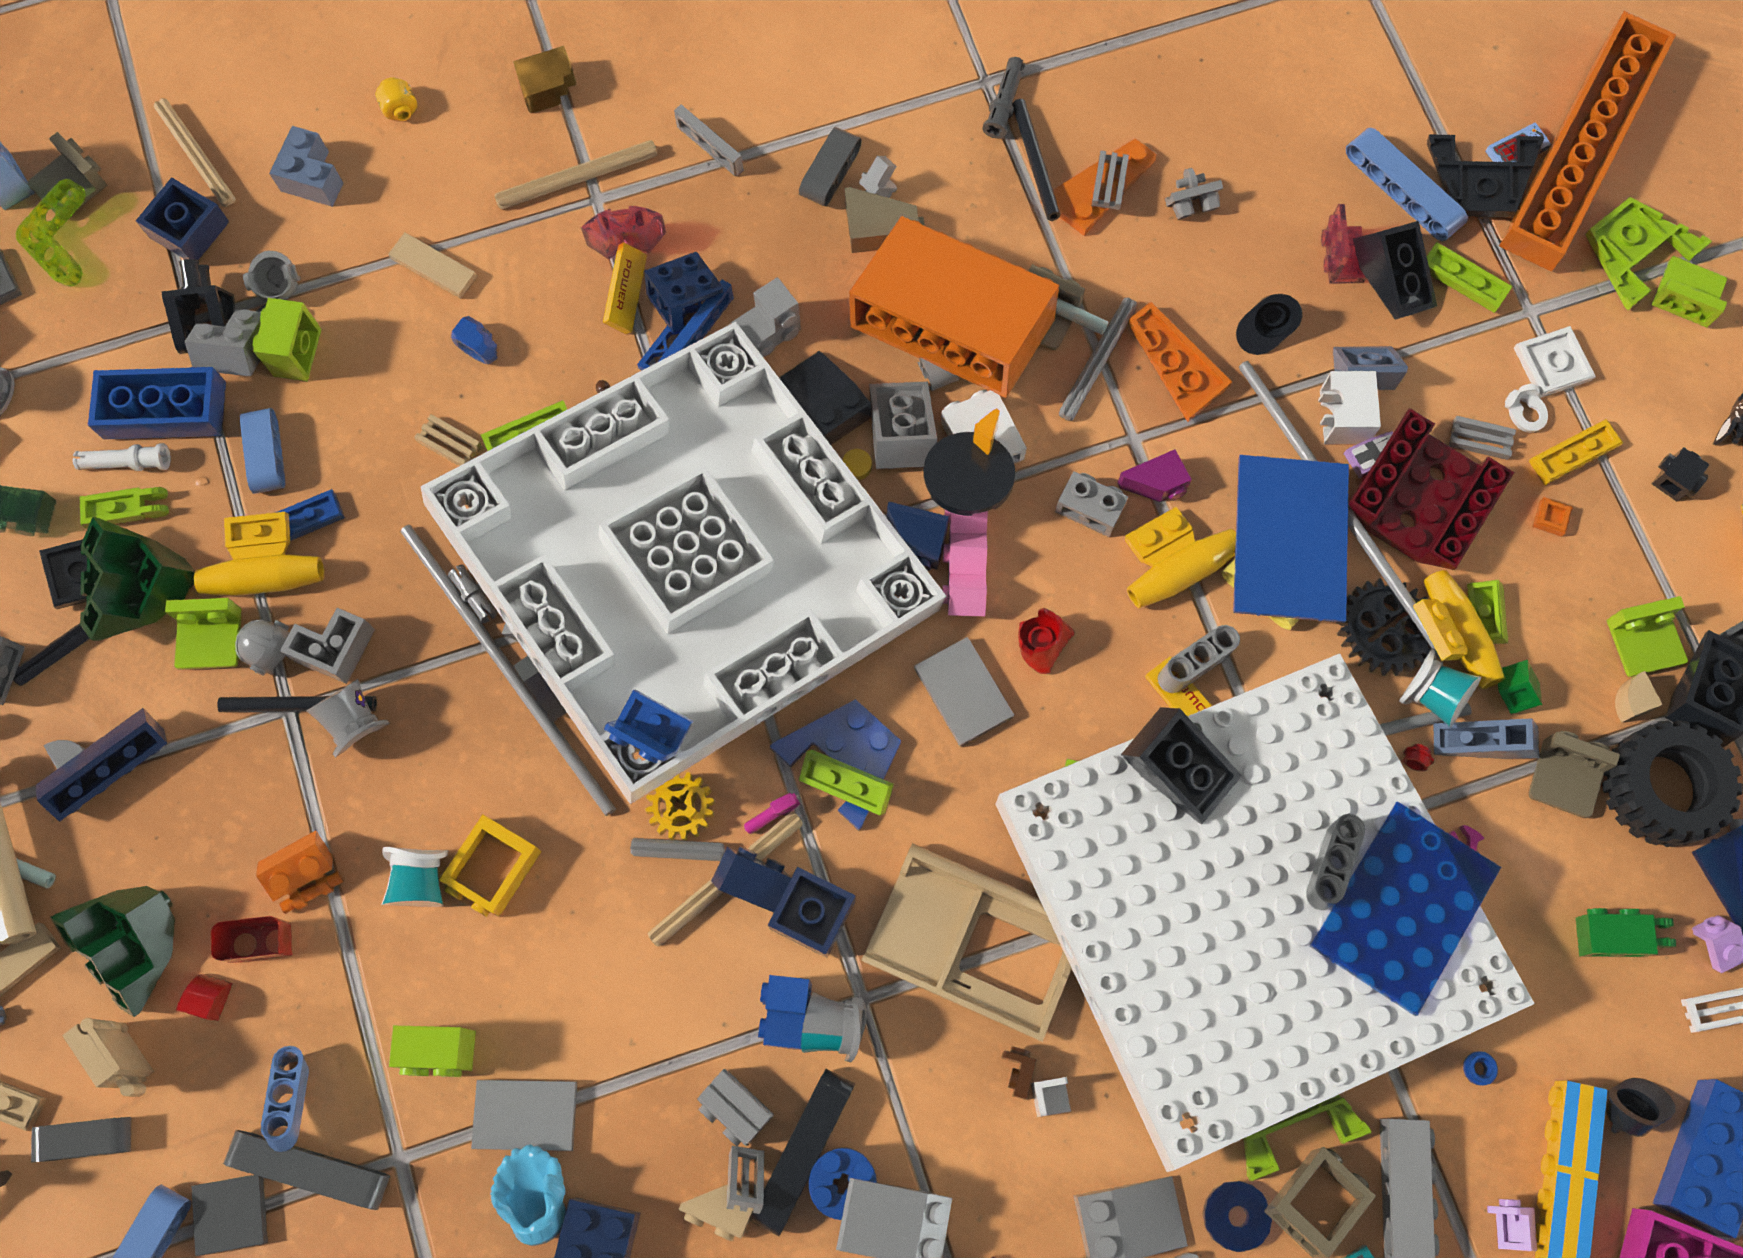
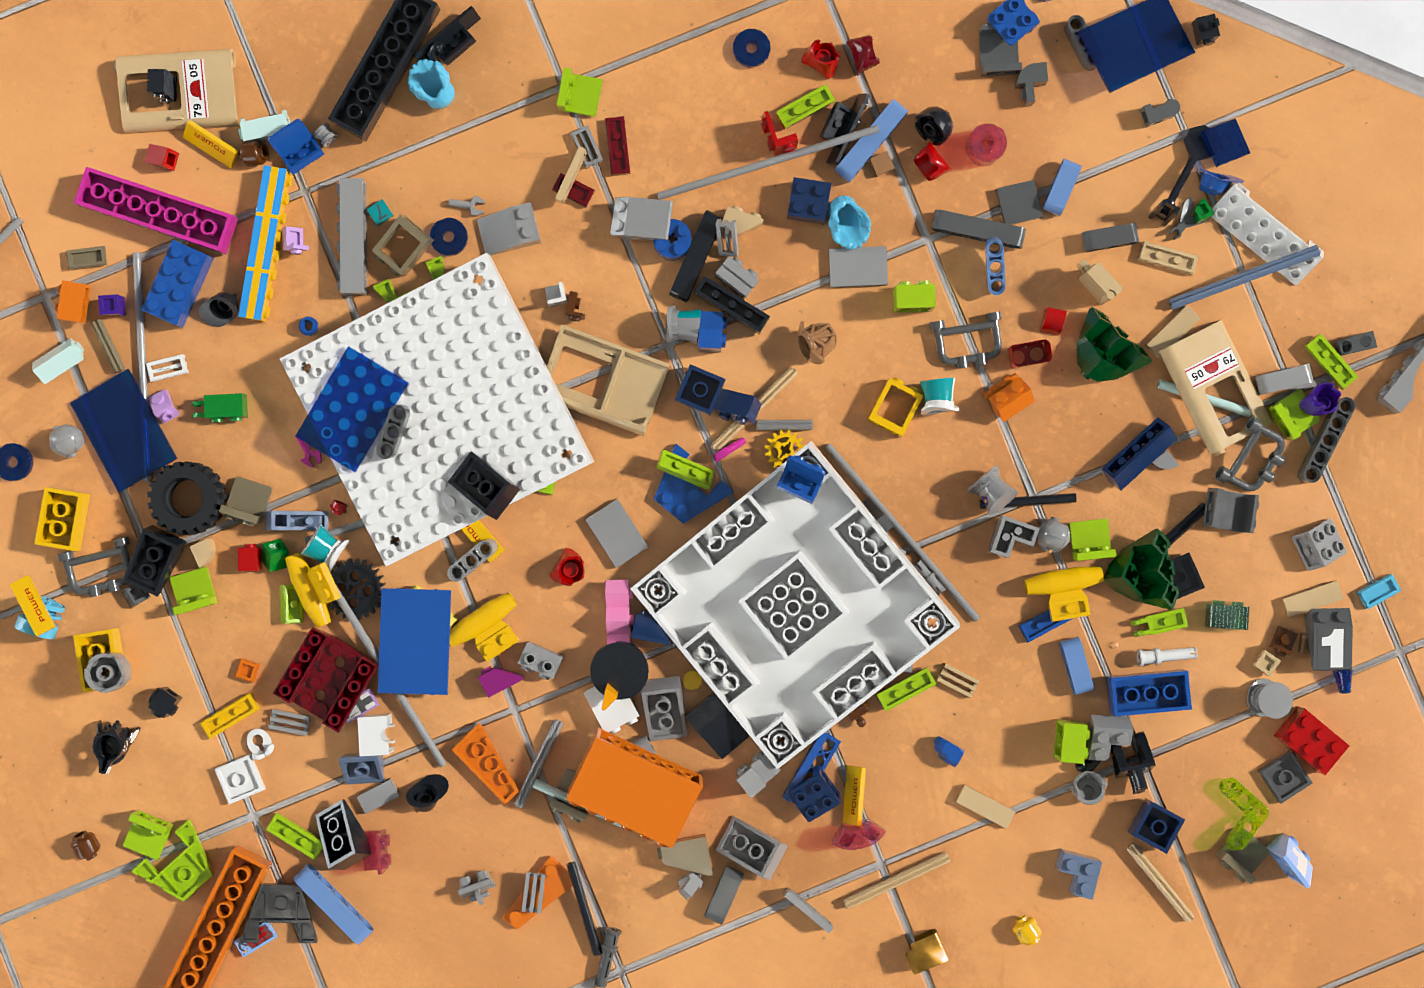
camera: 175 degrees right, 15 degrees up
none -> red brick [238,544,262,571]
none -> light grey tile [357,778,400,814]
none -> black brick [694,276,770,335]
none -> light grey slope [716,816,788,880]
none -> medium nougat piece [798,321,837,365]
none -> dark grey bar [929,311,1002,369]

